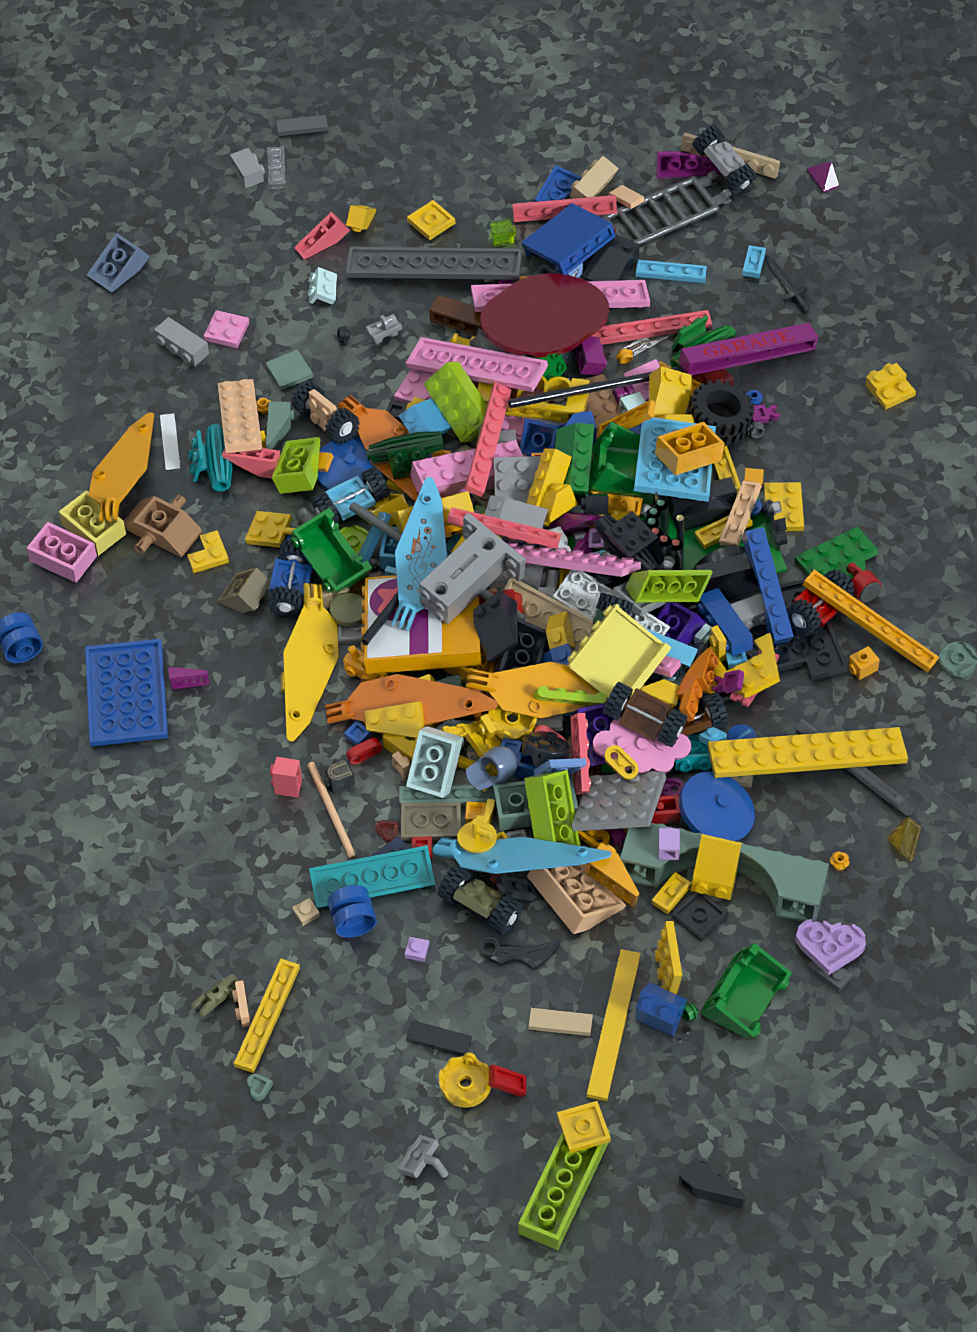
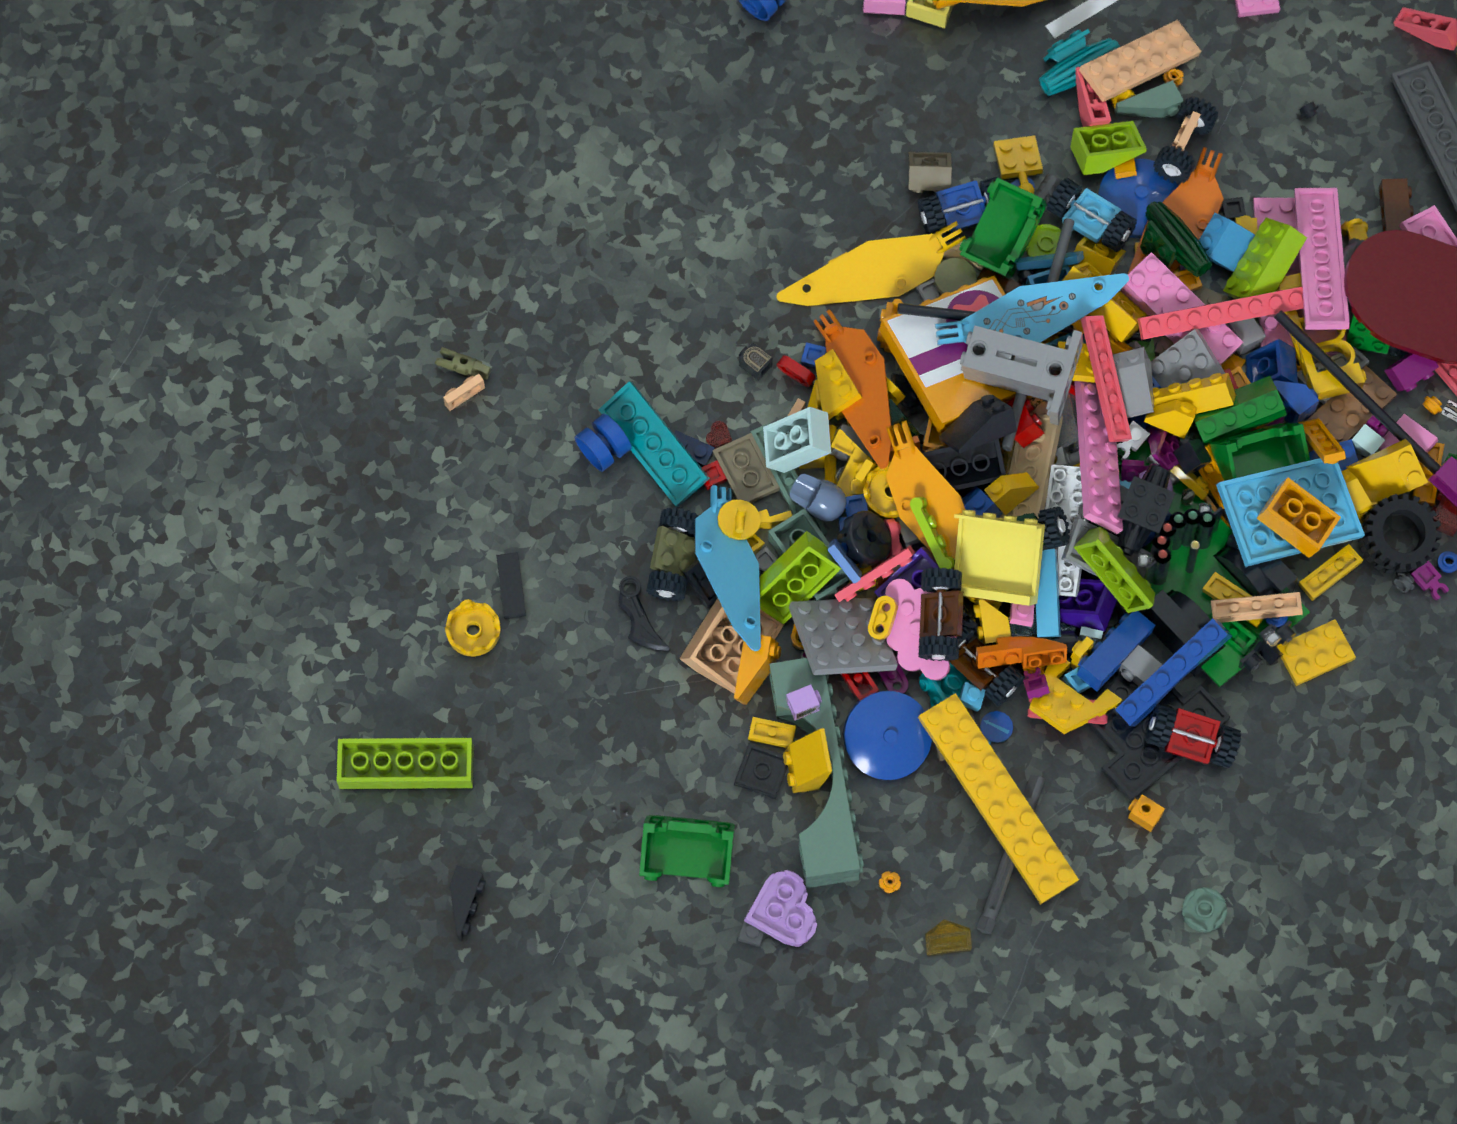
camera: 65 degrees right, 15 degrees up
blue plate [85,639,168,746] -> none
medium nougat slope [124,494,202,557] -> none
magenta slope [168,667,210,689] -> none
yellow plate [187,530,229,573] -> none
yellow plate [234,958,300,1073] -> none
sand green tile [247,1074,273,1101] -> none
sand green tile [265,350,313,391] -> none
coral brick [270,757,302,798] -> none
tan plate [292,898,320,926] -> none
light nougat piece [307,762,357,860] -> none
light aqua bracket [308,267,337,304] -> none
light grey hips [366,314,402,344] -> none
light grey plate [397,1135,448,1178] -> none
lavender plate [405,937,430,962] -> none
light orange plate [465,802,487,823] -> none
red tile [489,1064,526,1097] -> none
tan tile [529,1008,593,1036] -> none
yellow plate [557,1101,611,1153] -> none
yellow tile [587,949,641,1101] -> none
blue slope [636,983,687,1037] -> none
yellow plate [654,921,682,995] -> none
green plate [682,1001,699,1021] -> none
light orange tile [744,468,764,488] -> none
green plate [795,526,882,603] -> none
light orange plate [802,570,939,673] -> none

